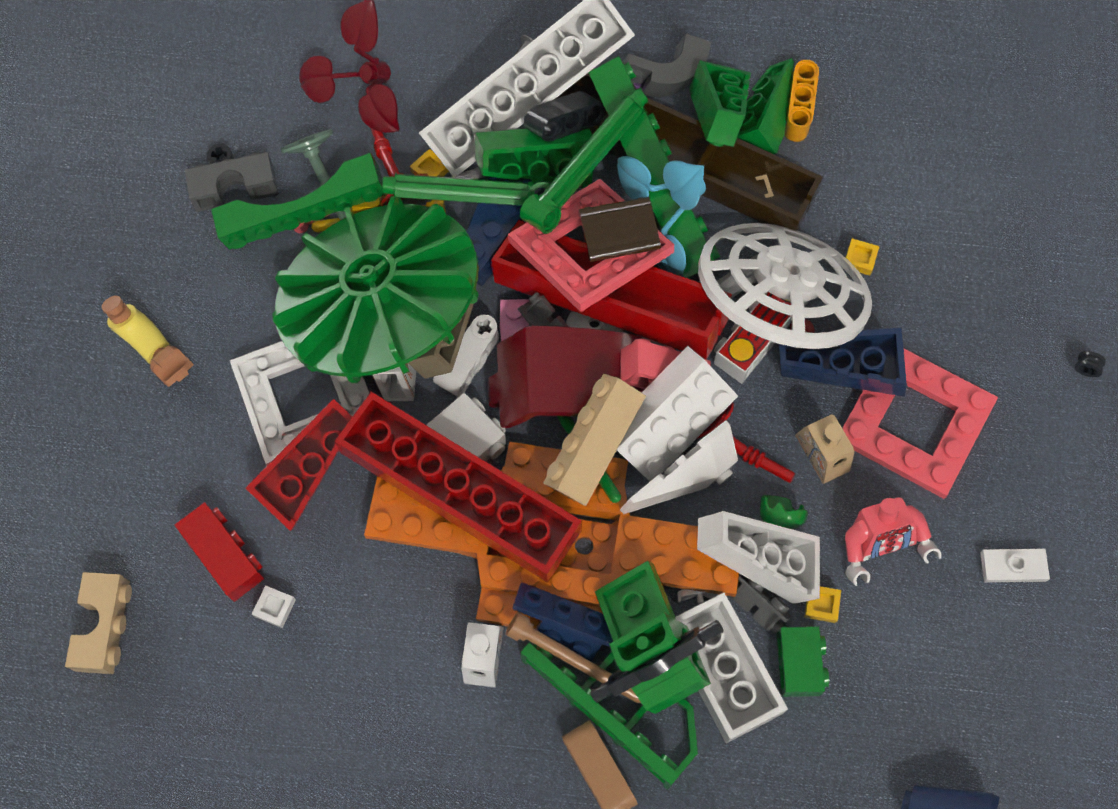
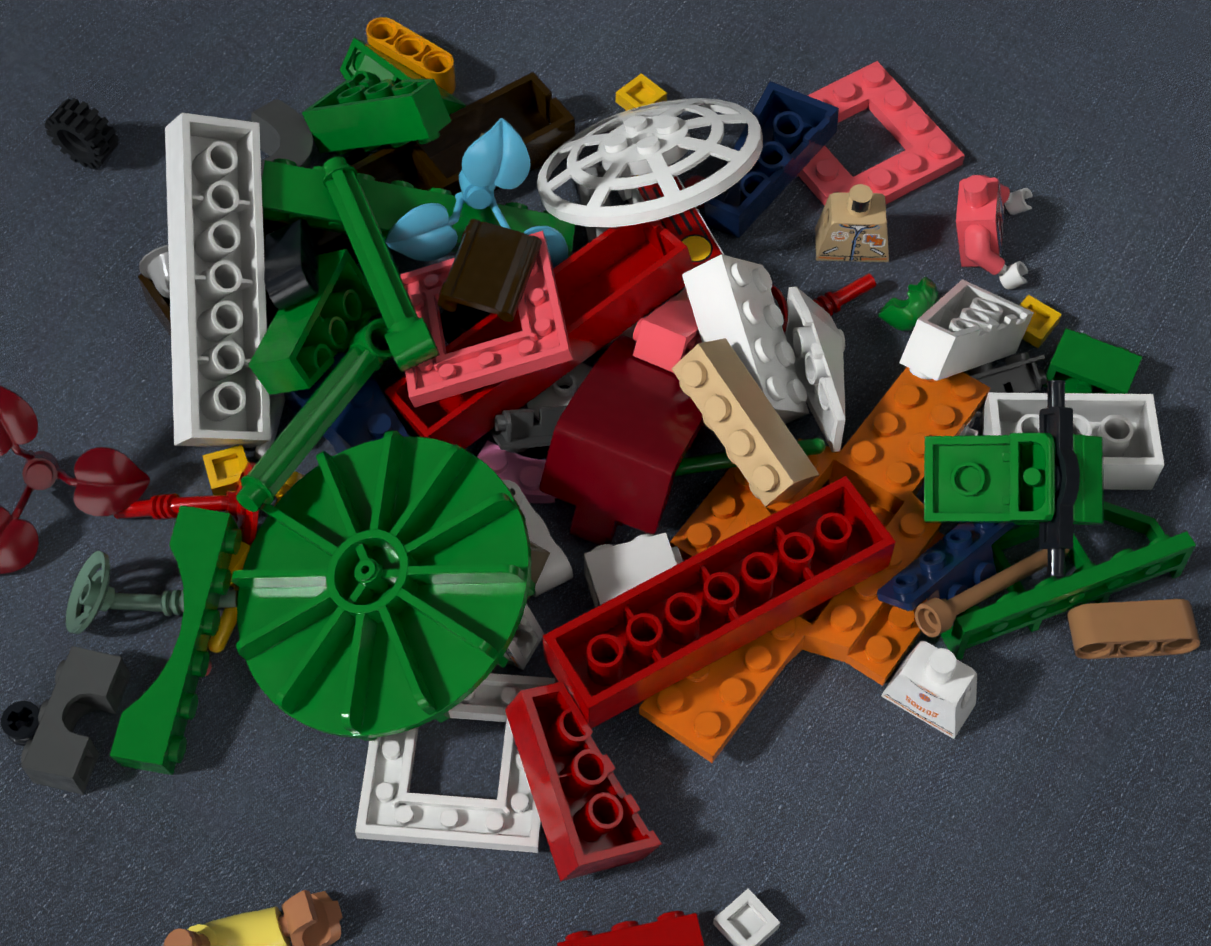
camera: 65 degrees left, 10 degrees down
white plate [980,549,1050,583] -> none

